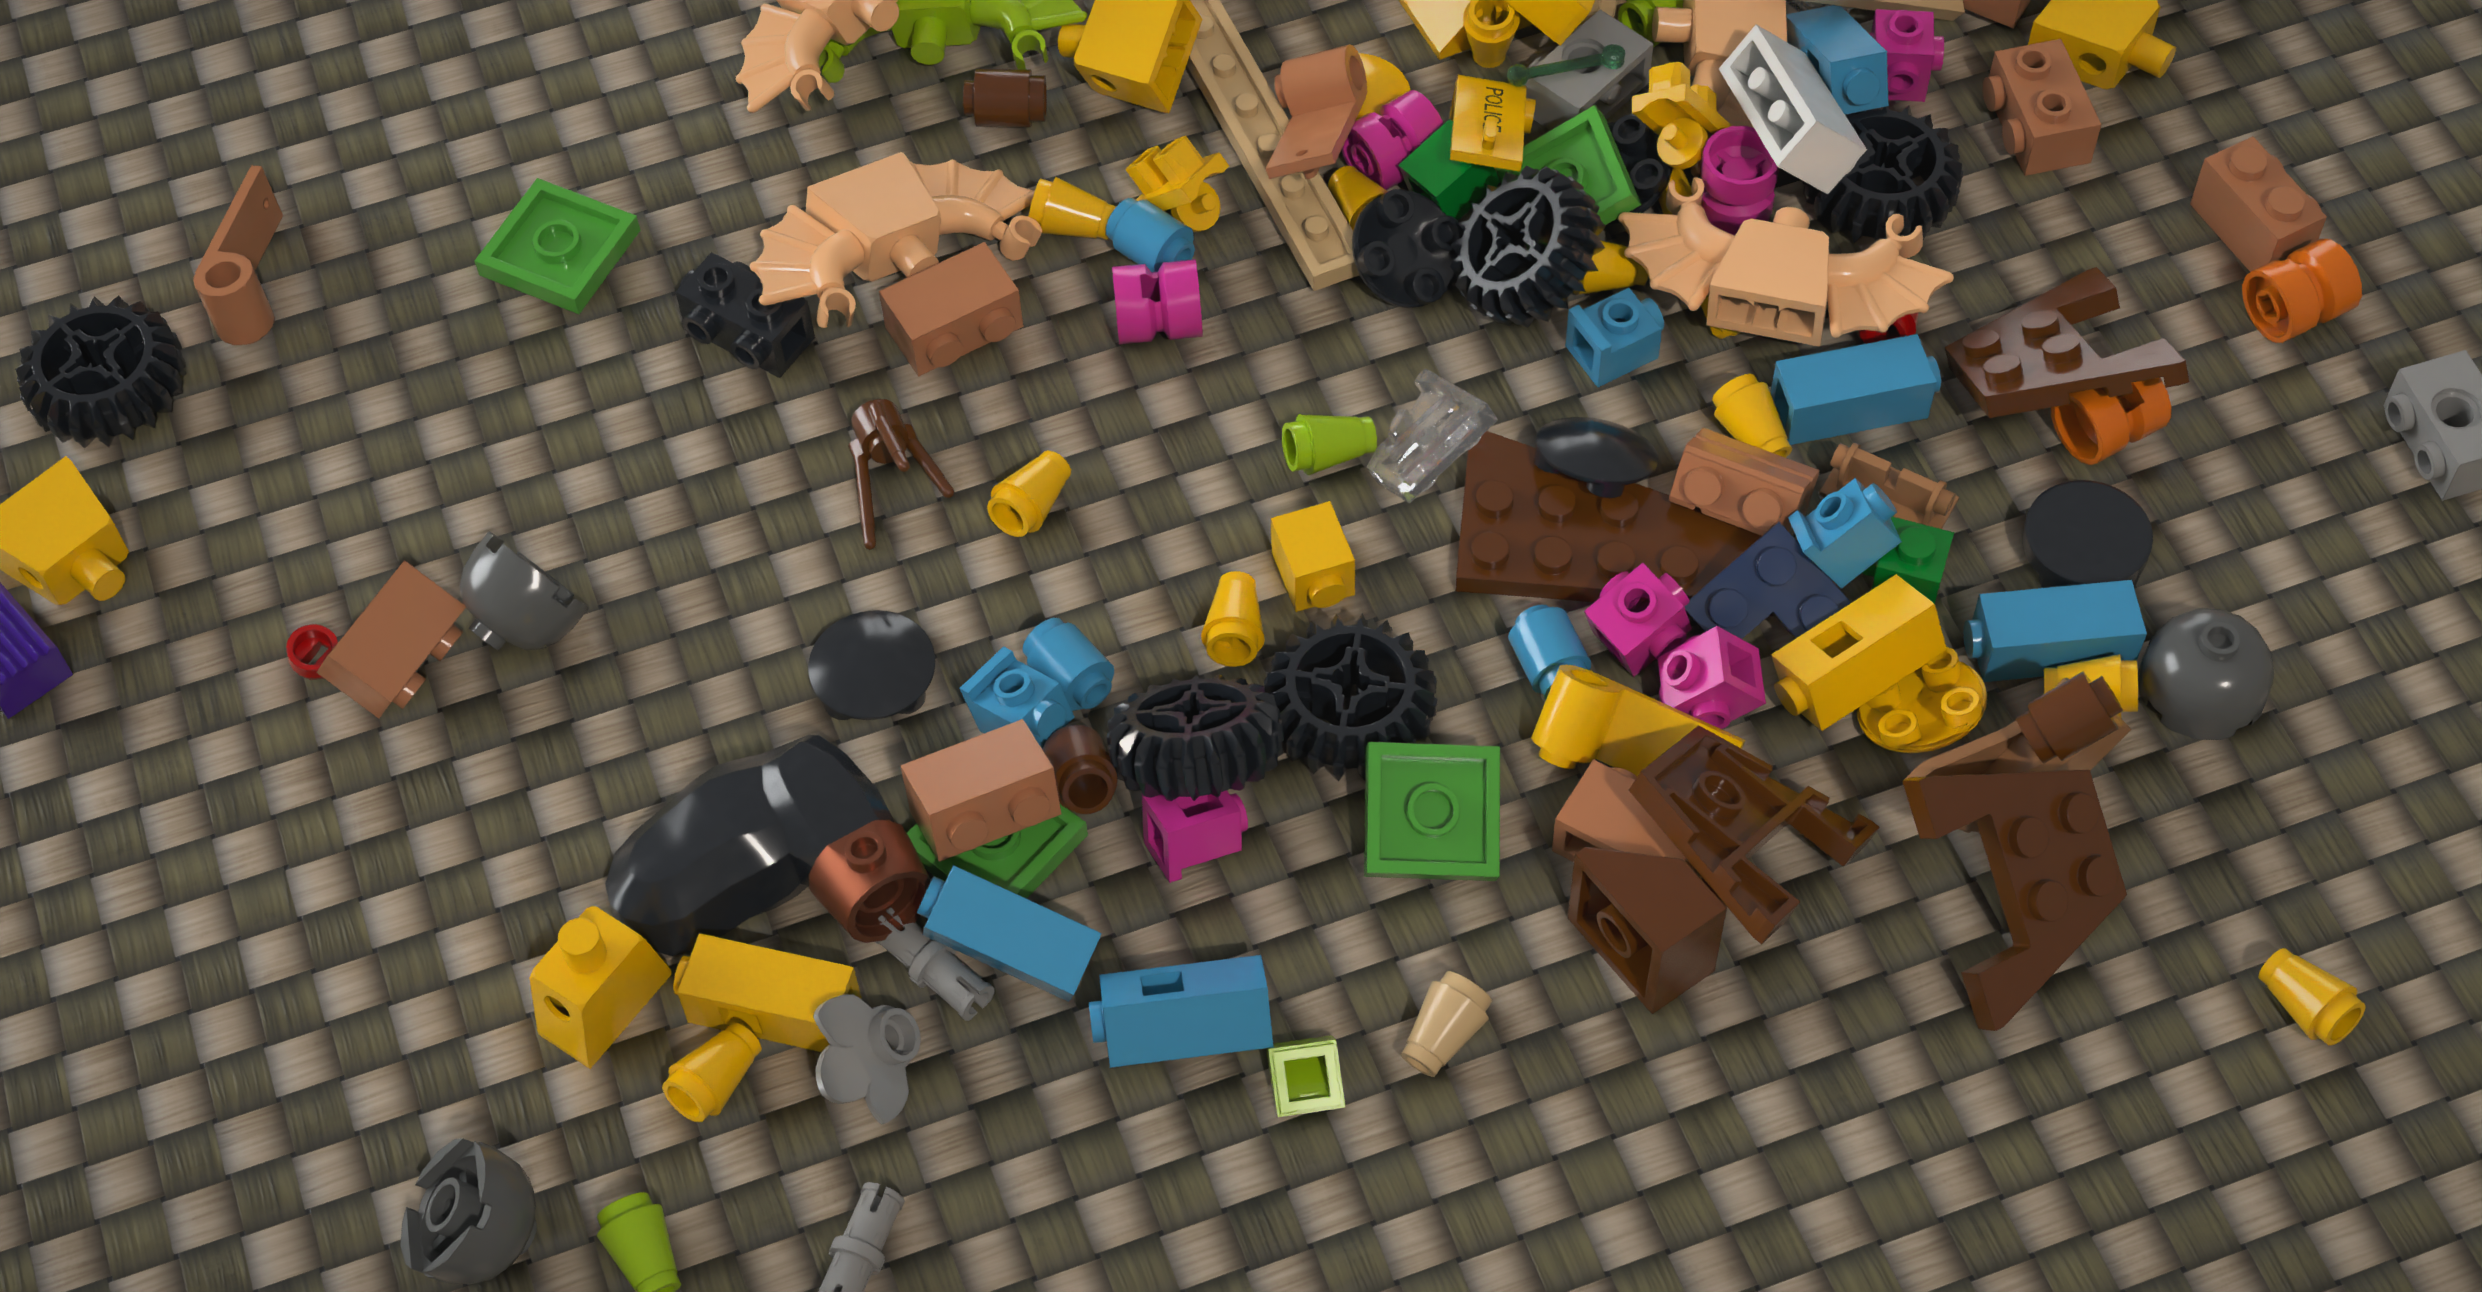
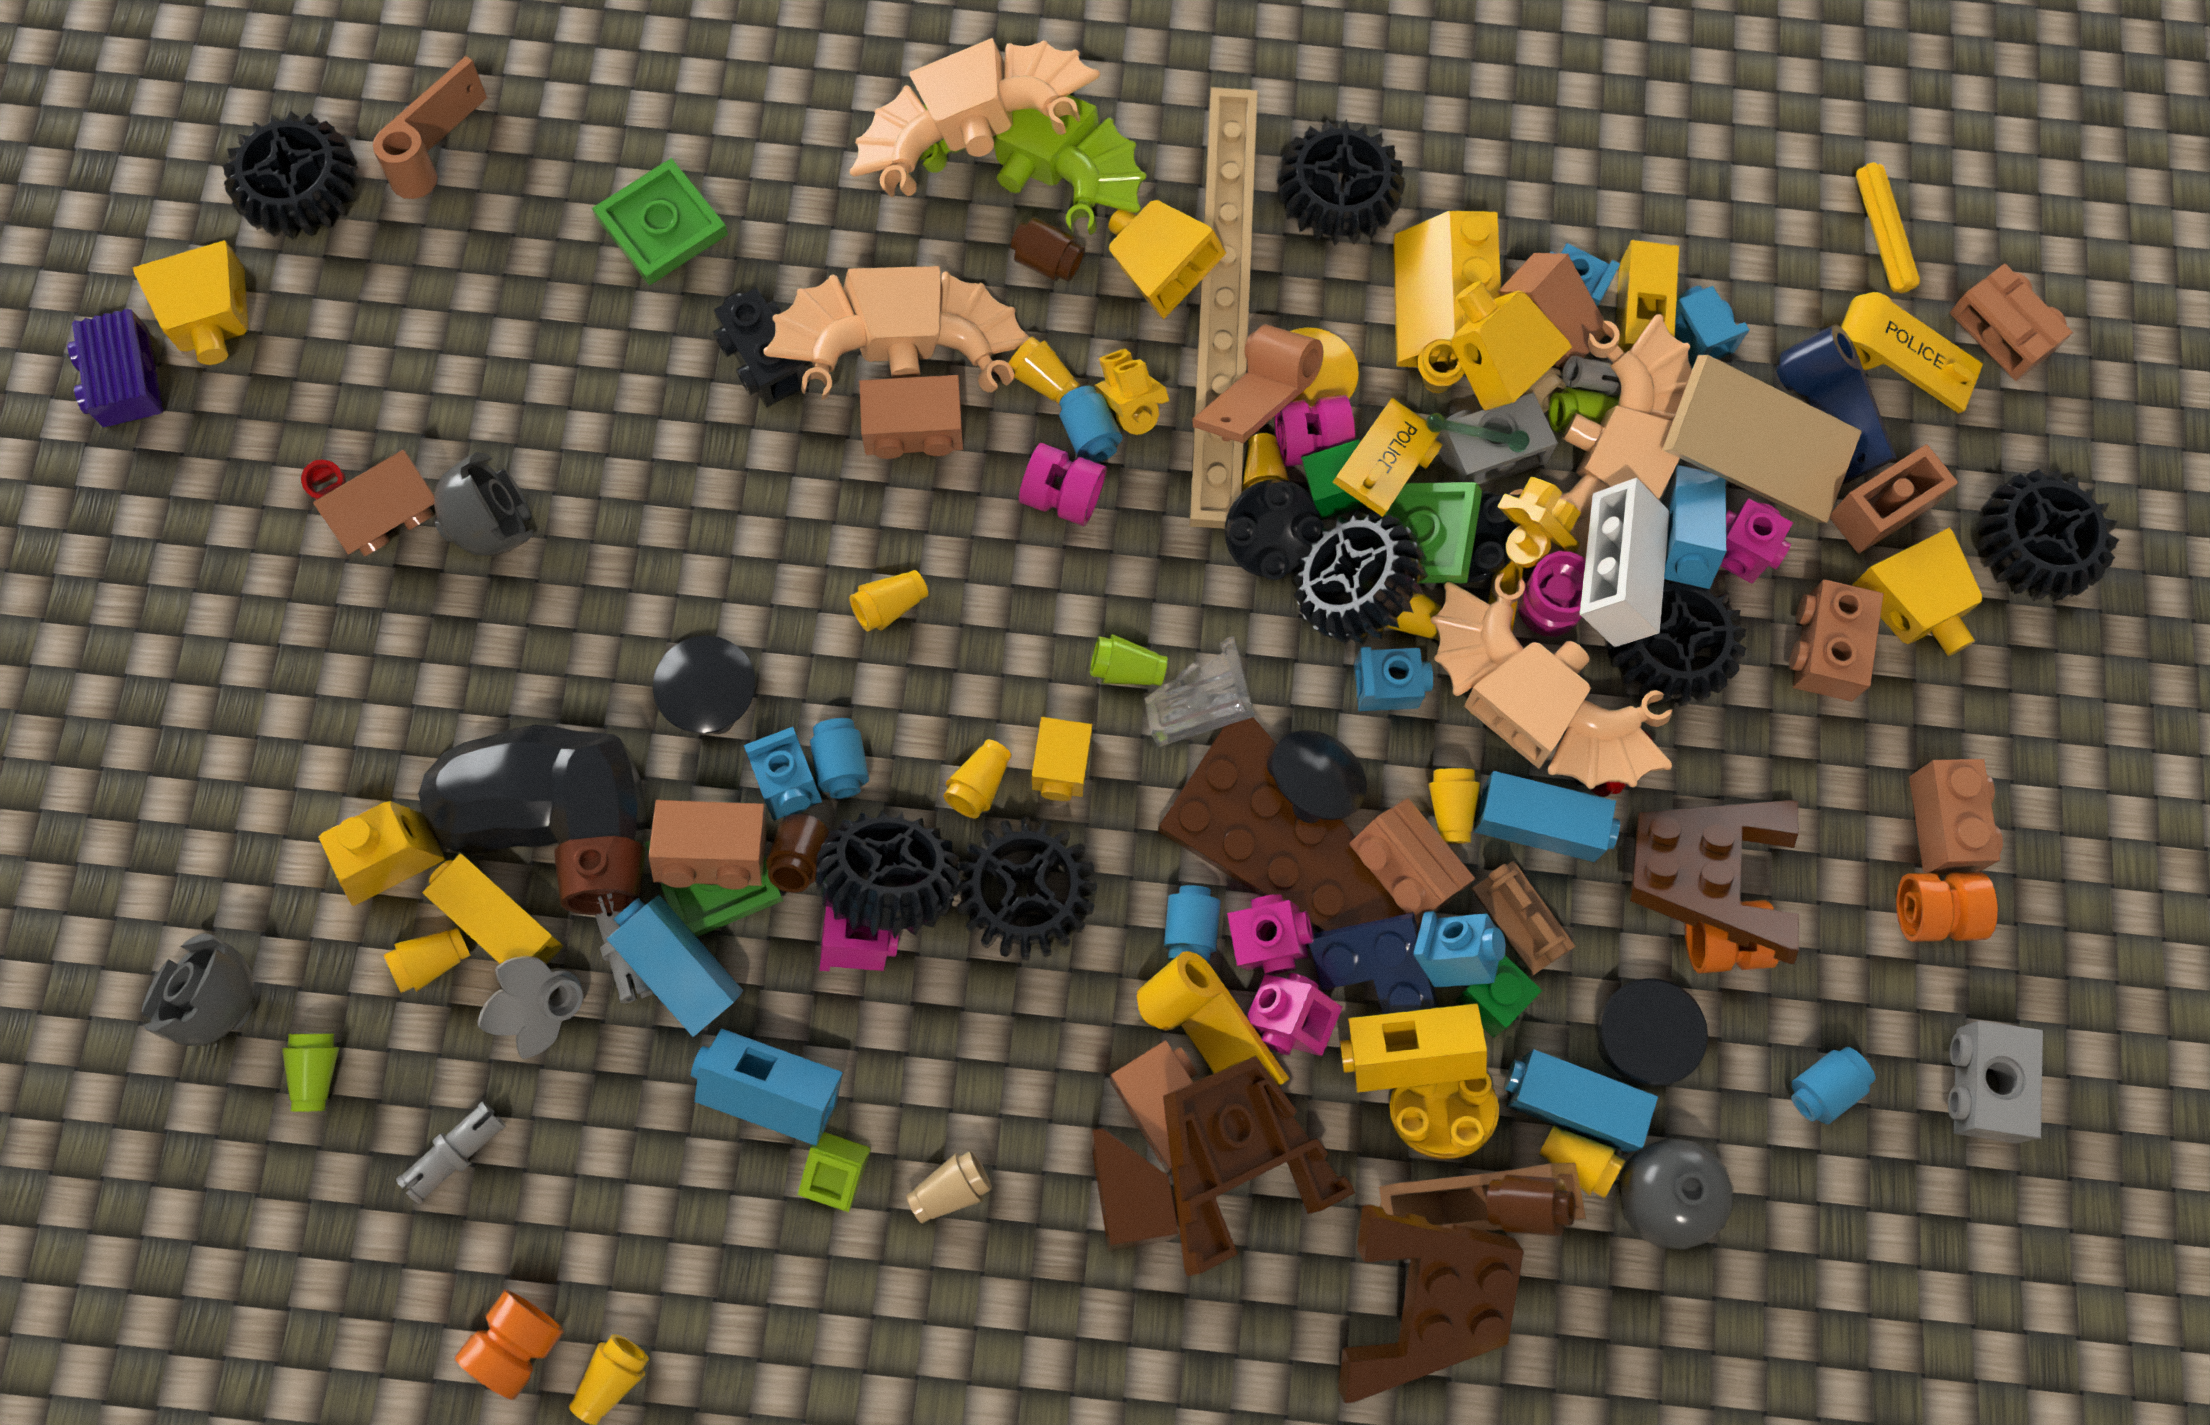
camera: 20 degrees right, 15 degrees up
reddish brown plant [848,399,954,550] -> none
bright green plate [1364,742,1500,881] -> none
none -> dark azure brick [1791,1047,1876,1124]

